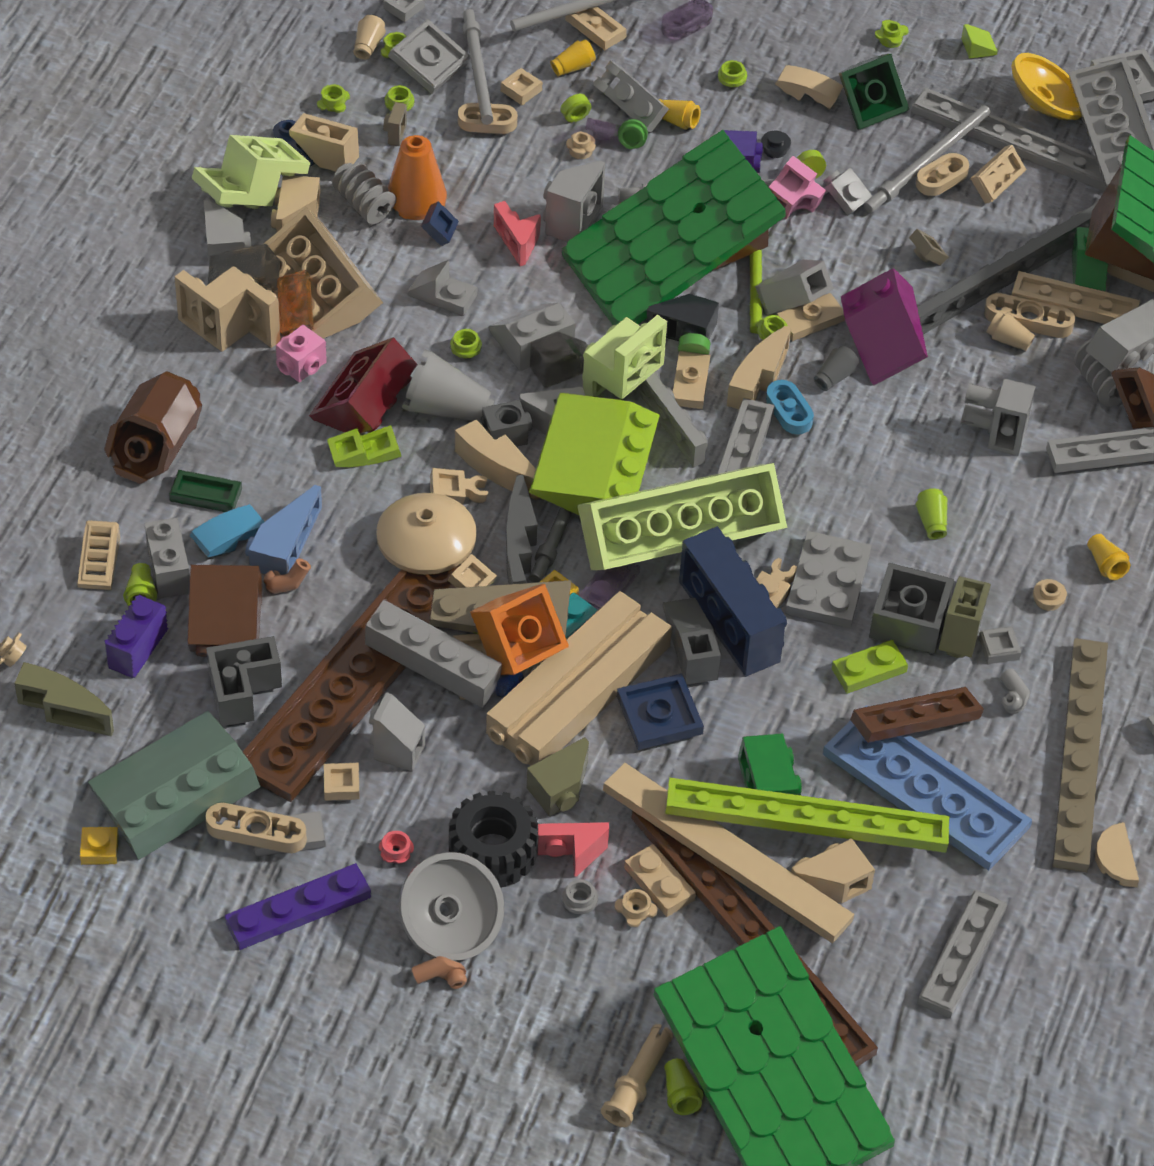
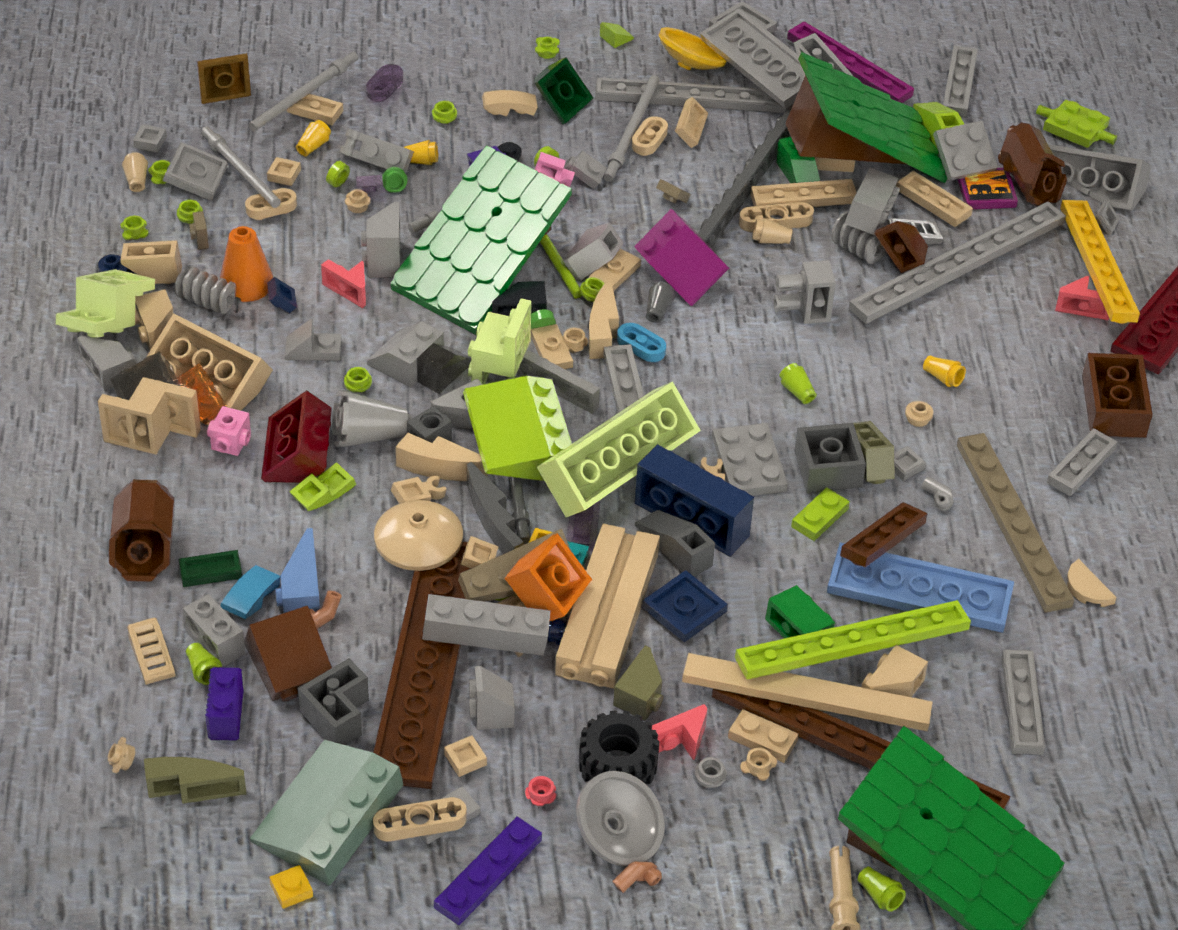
camera: 25 degrees left, 5 degrees down
none -> tan plate [562,328,588,353]

